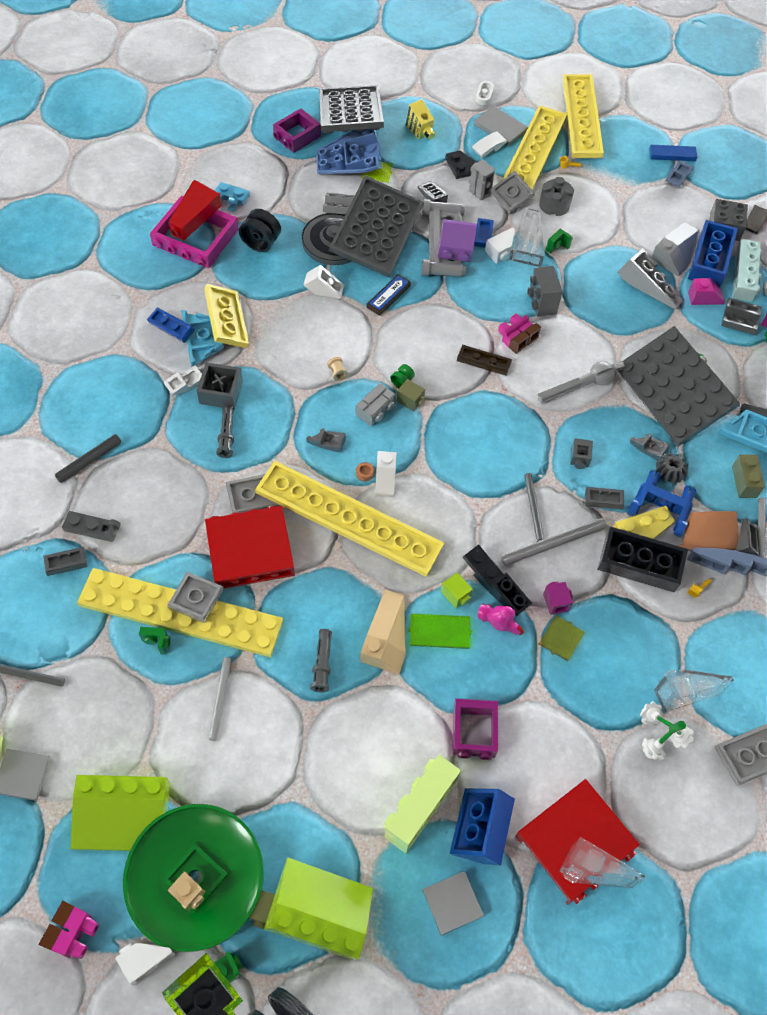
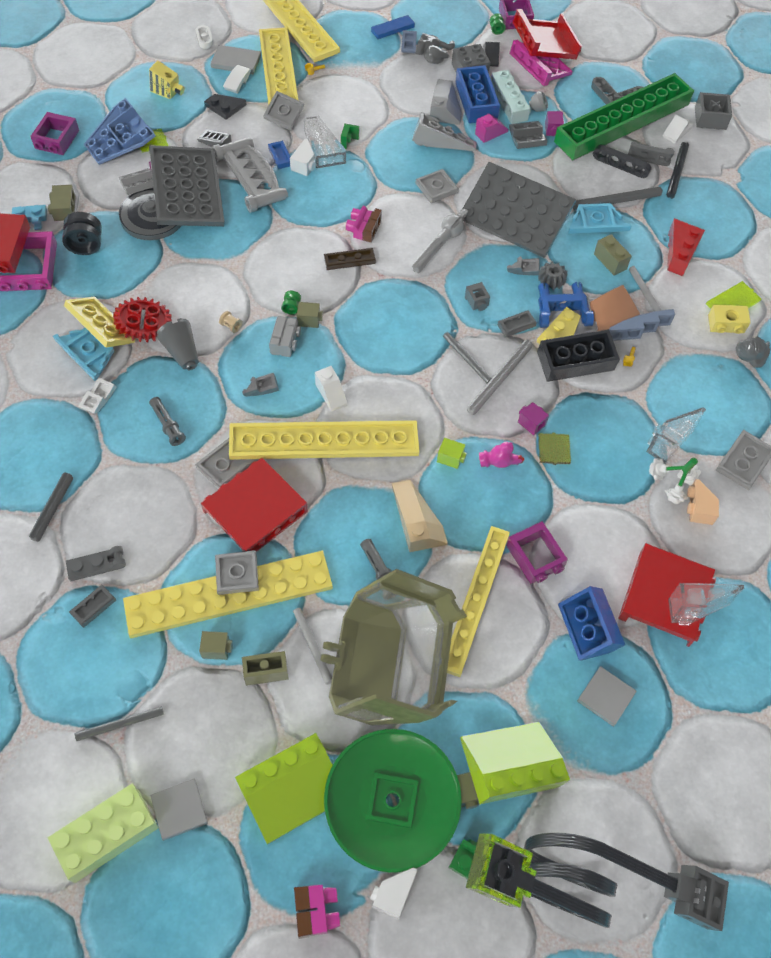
camera: 30 degrees left, 0 degrees up
green bracket [139,627,170,655] -> none
blue tile [147,307,195,343] -> none
tan bracket [168,872,206,911] -> none
dark grey brick [197,362,243,410] -> none
white slope [304,265,344,299] -> none
plate [319,85,384,133] -> none
nougat tile [356,462,375,482] -> none
tile [367,274,411,316] -> none
yellowish green brick [384,755,461,854] -> none
clear neon green piece [408,614,472,649] -> none
medium lavender slope [438,219,477,262] -> none
black slope [462,544,532,616] -> none
light grey brick [469,160,495,200] -> none
dark grey brick [527,266,563,317] -> none
dark grey brick [539,177,574,216] -> none
dark grey slope [736,518,759,556] -> none
none -> olive brick [48,184,76,221]
none -> red gear [113,297,172,343]
none -> dark grey cone [156,318,199,371]
none -> olive brick [199,631,233,660]
none -> olive brick [242,651,289,686]
none -> olive windscreen [320,569,467,726]
none -> dark grey animal [415,33,455,64]
none -> light grey tile [415,169,459,204]
none -> light yellow plate [447,526,510,677]
none -> light nougat slope [687,479,719,525]

